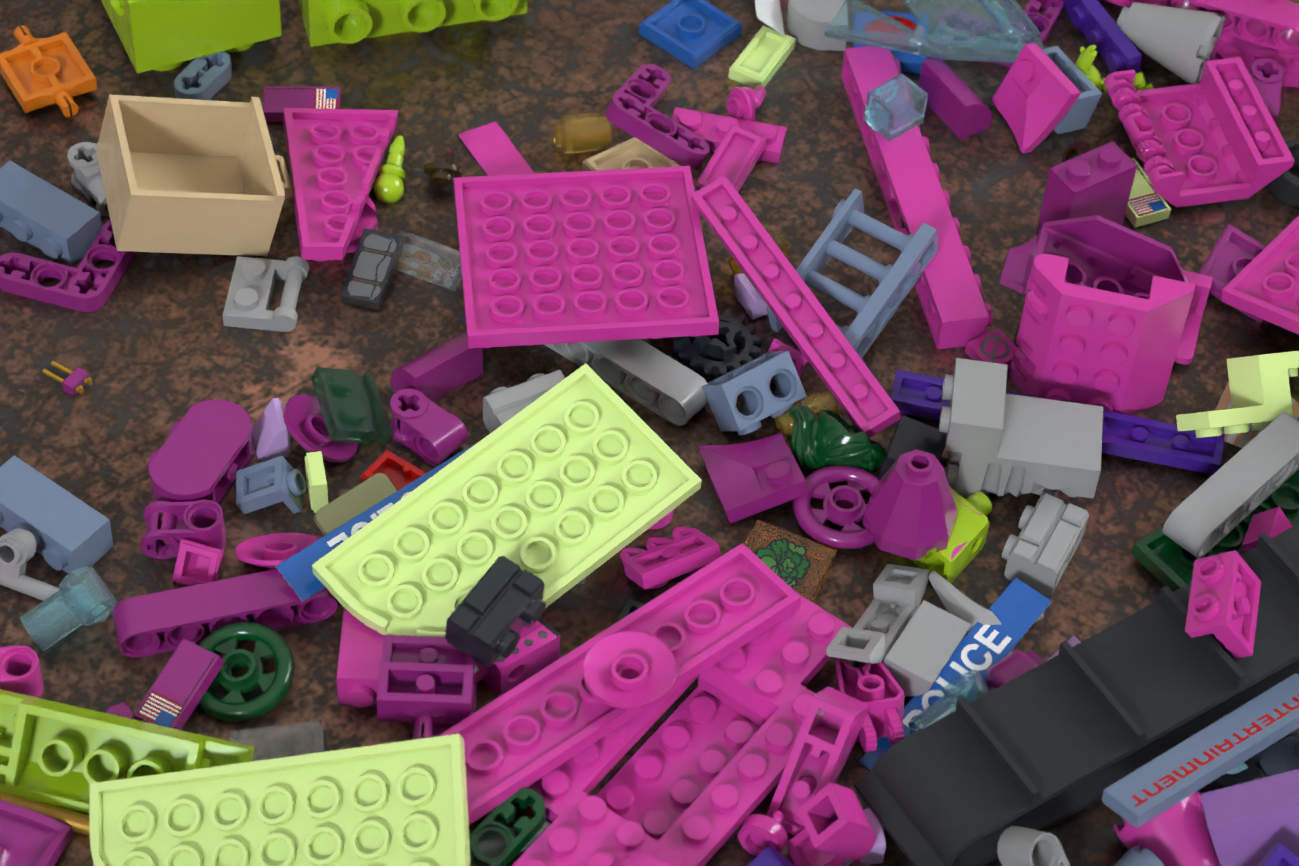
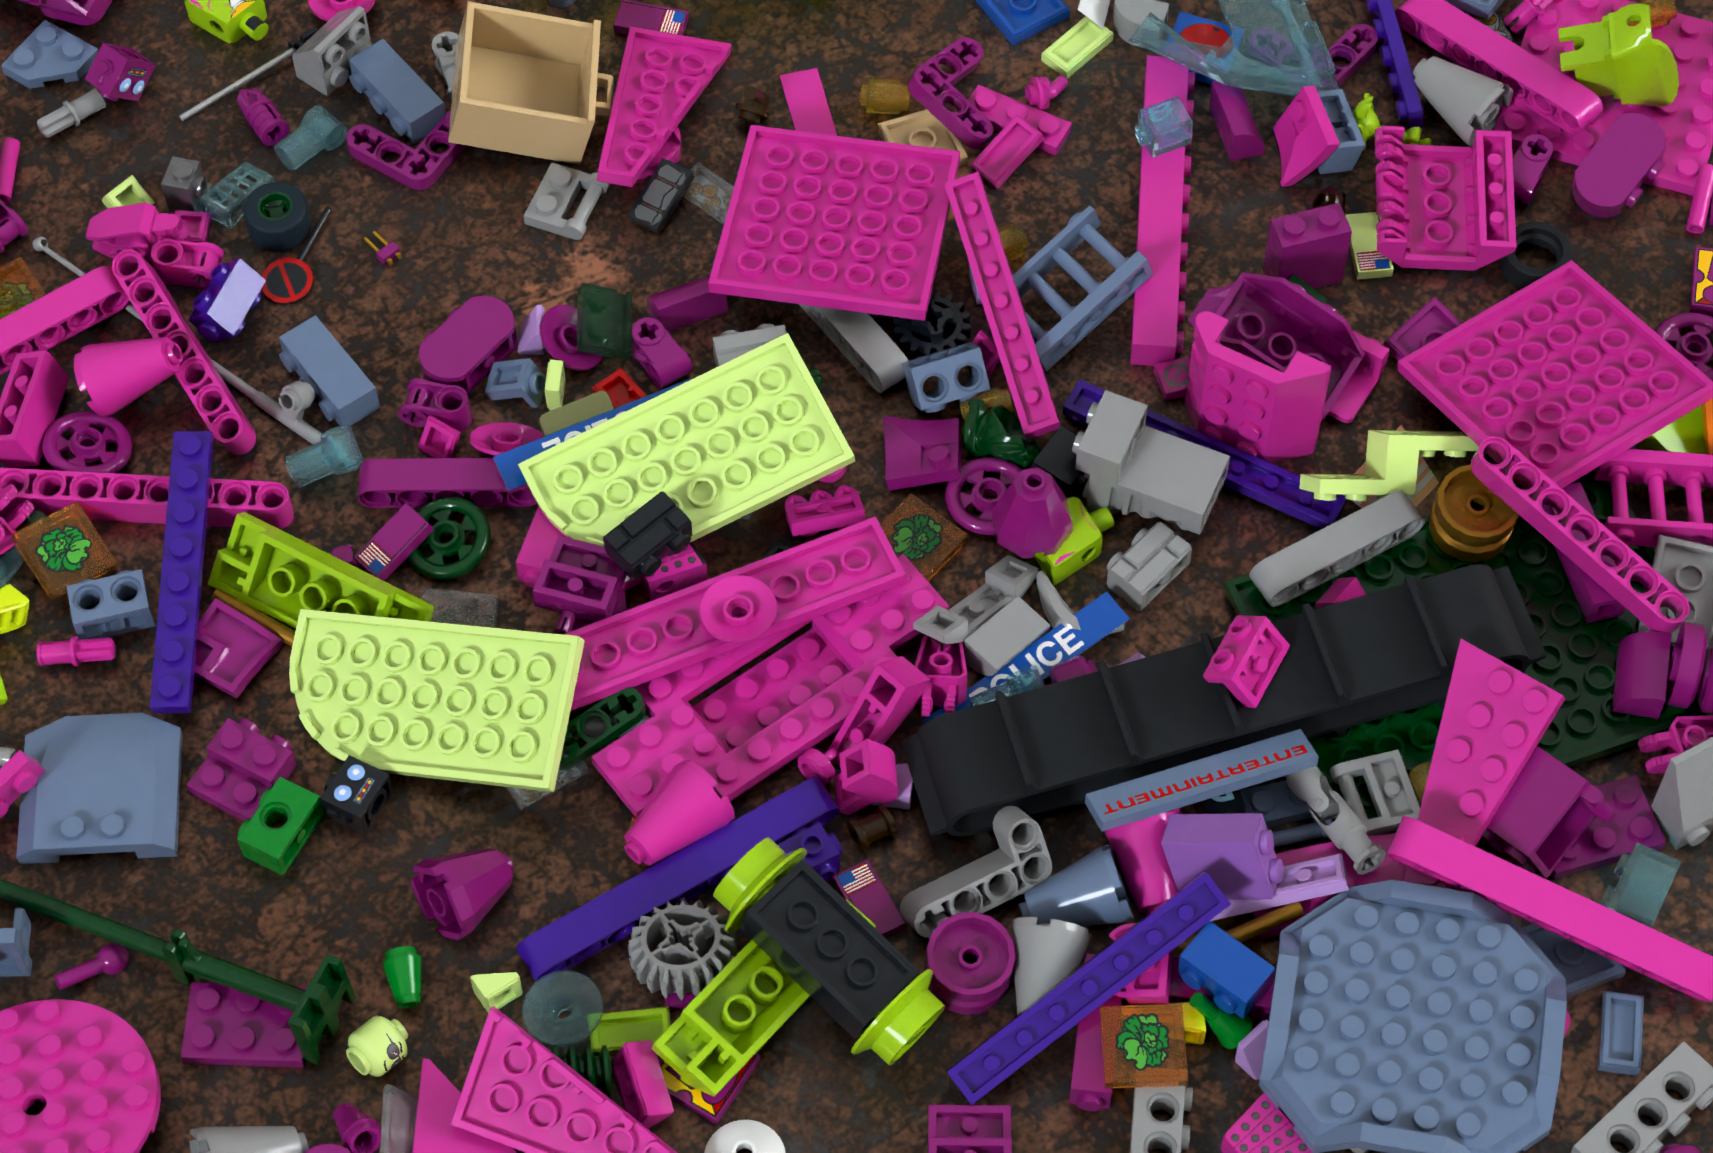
camera: 20 degrees right, 10 degrees up
lime bar [373,135,406,203] -> none

